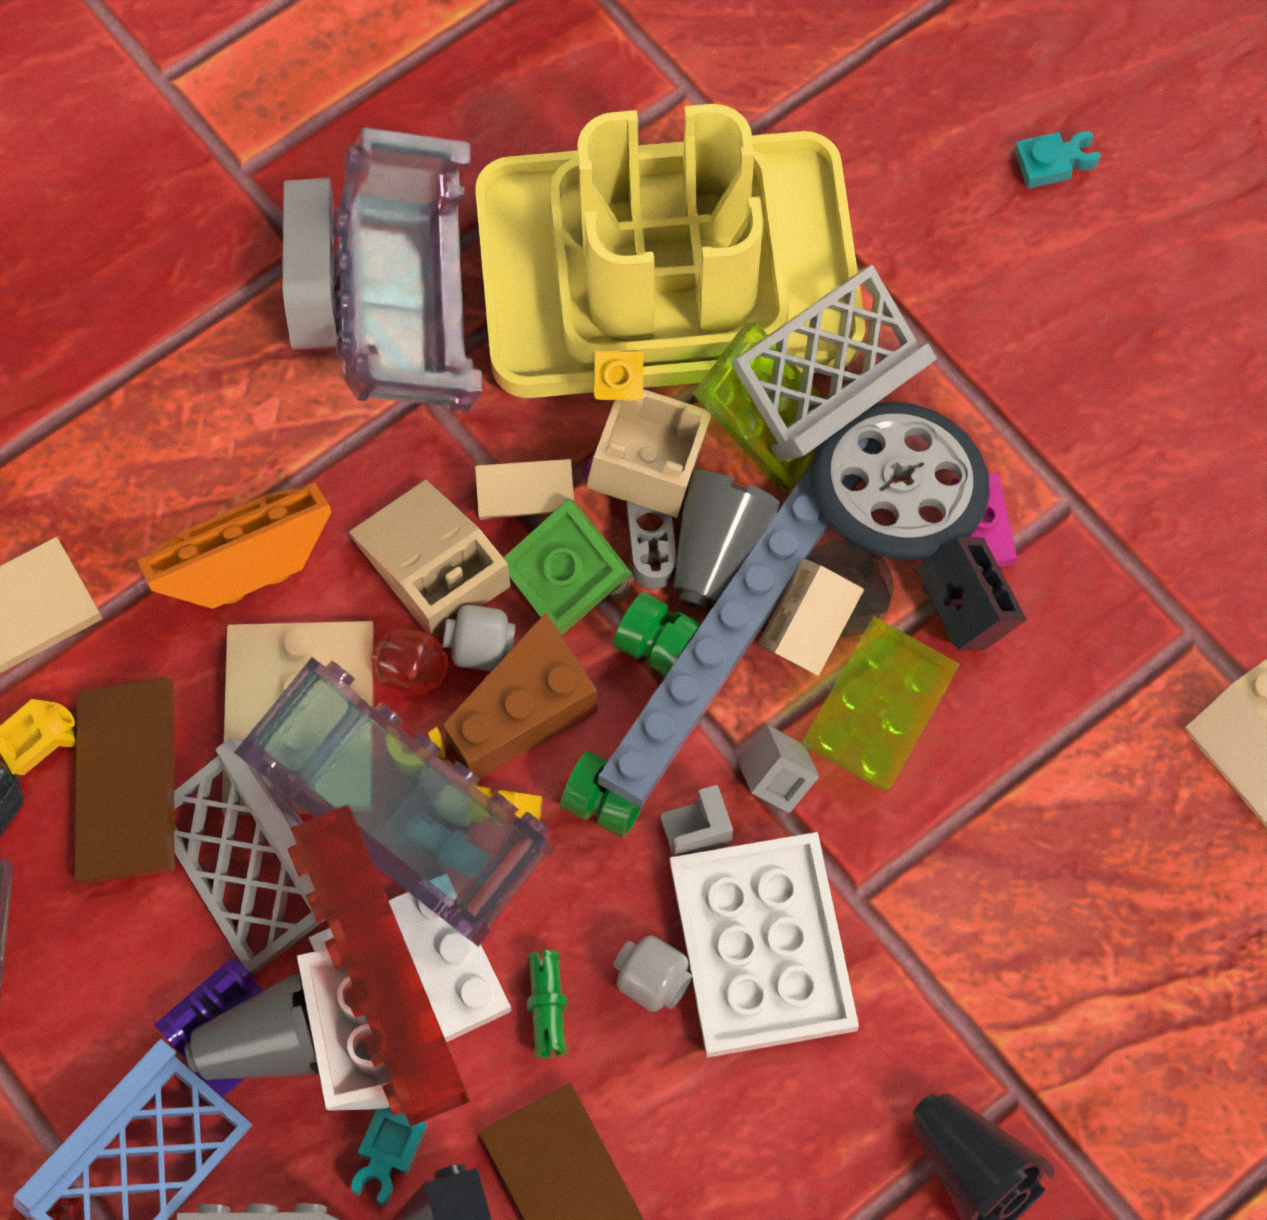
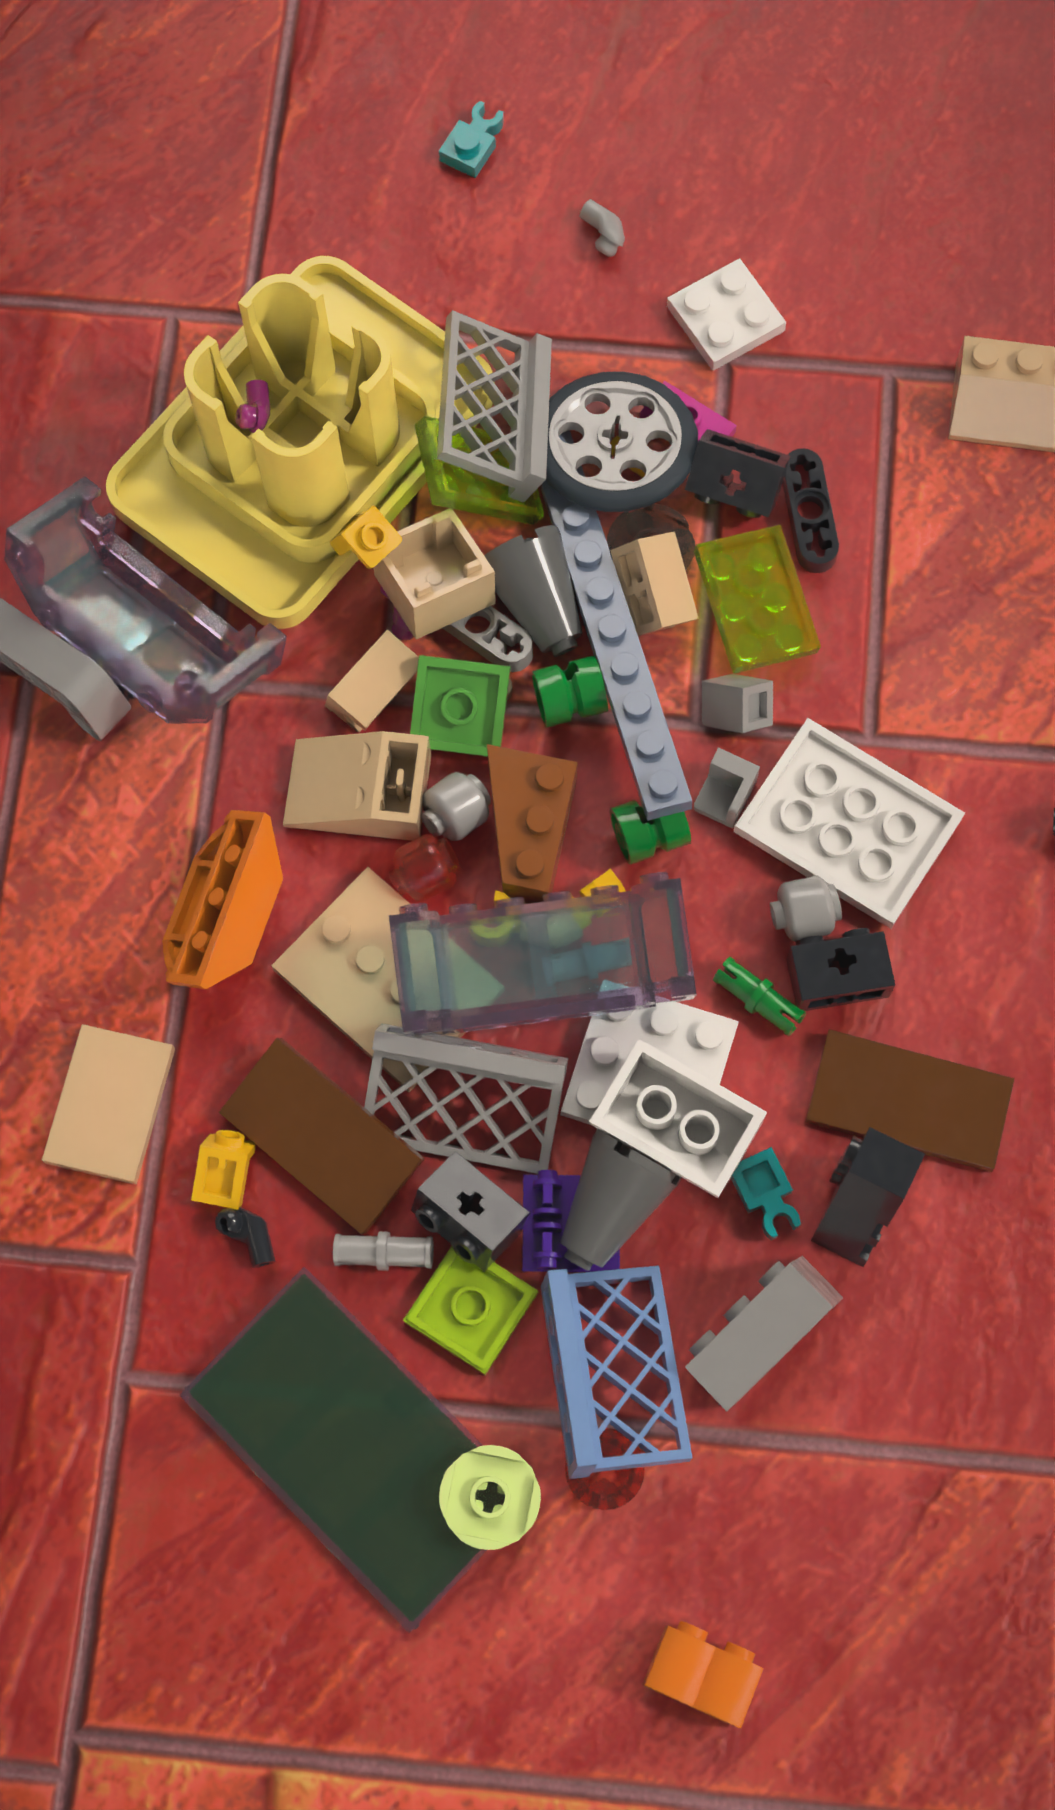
camera: 45 degrees left, 5 degrees up
clear red brick [287,804,470,1127] -> none
none -> magenta arm [236,380,270,433]
none -> light grey pin [333,1231,434,1271]
none -> lime tile [403,1246,538,1376]
none -> brick [411,1151,529,1272]
none -> light grey arm [580,199,625,257]
none -> white plate [667,258,786,371]
none -> black beam [782,448,839,573]
none -> black brick [786,928,896,1011]

